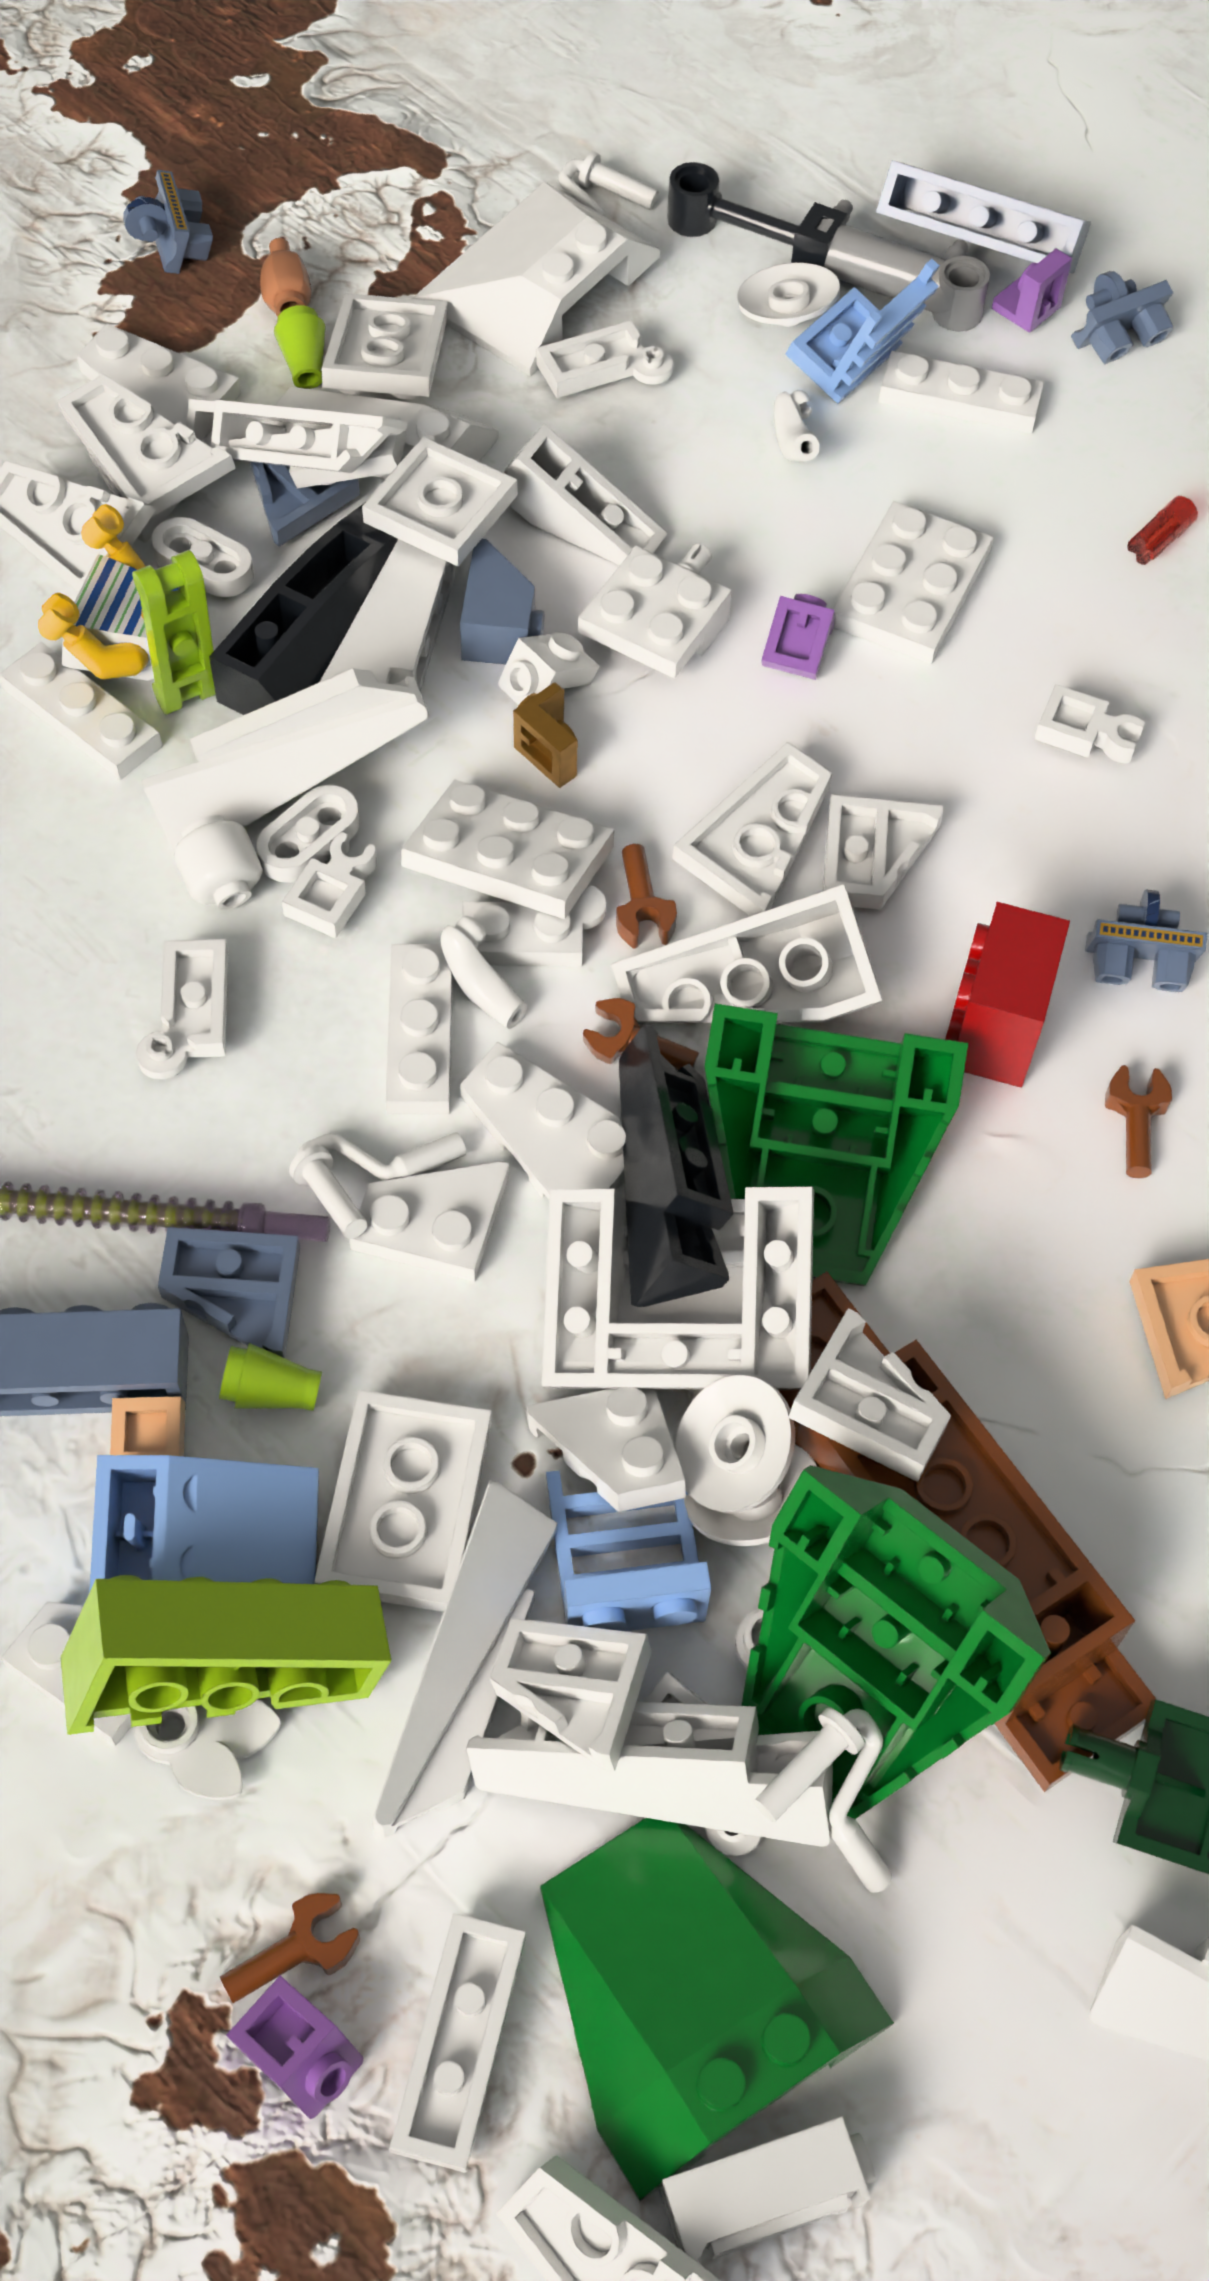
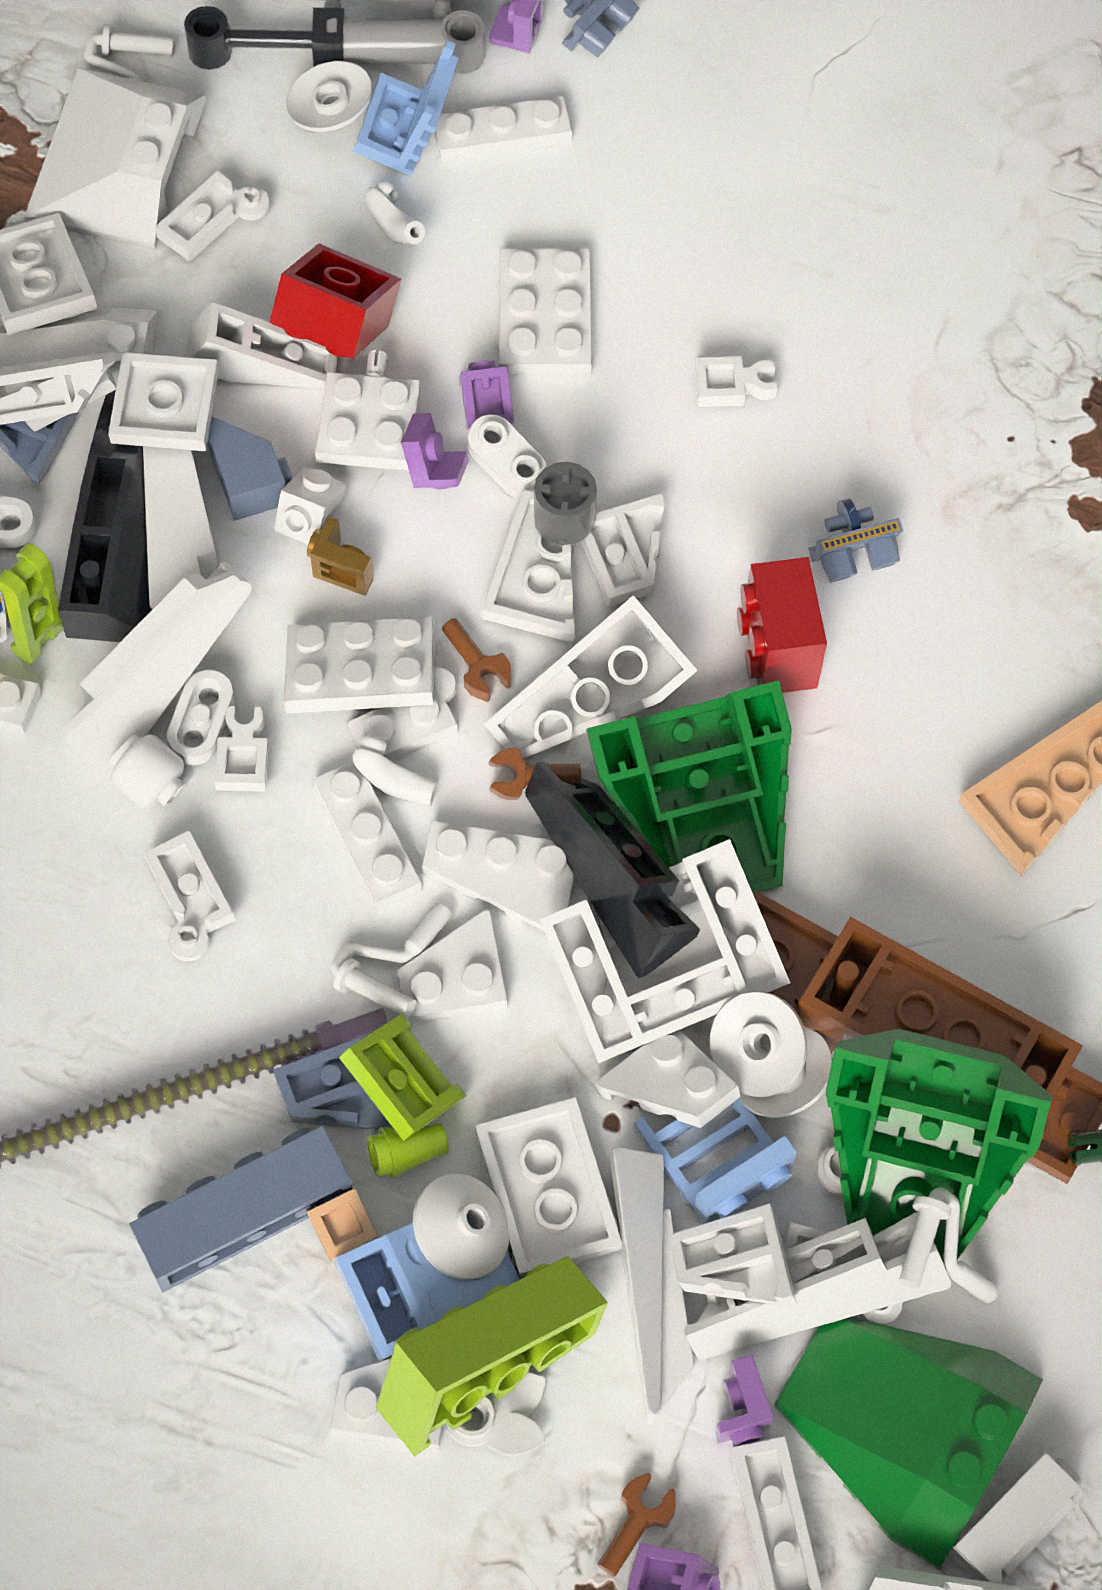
camera: 25 degrees left, 5 degrees up
white wing [788,1308,951,1482] -> none
dark orange bar [1105,1065,1172,1178] -> none
clear red piece [1127,496,1198,565] -> none
none -> red brick [269,243,402,359]
none -> lime plate [339,1014,467,1141]
none -> medium lavender bracket [401,413,469,489]
none -> white dish [413,1174,509,1280]
none -> white plate [467,415,547,499]
none -> dark grey piece [534,462,597,545]
none -> medium lavender bracket [715,1354,773,1447]

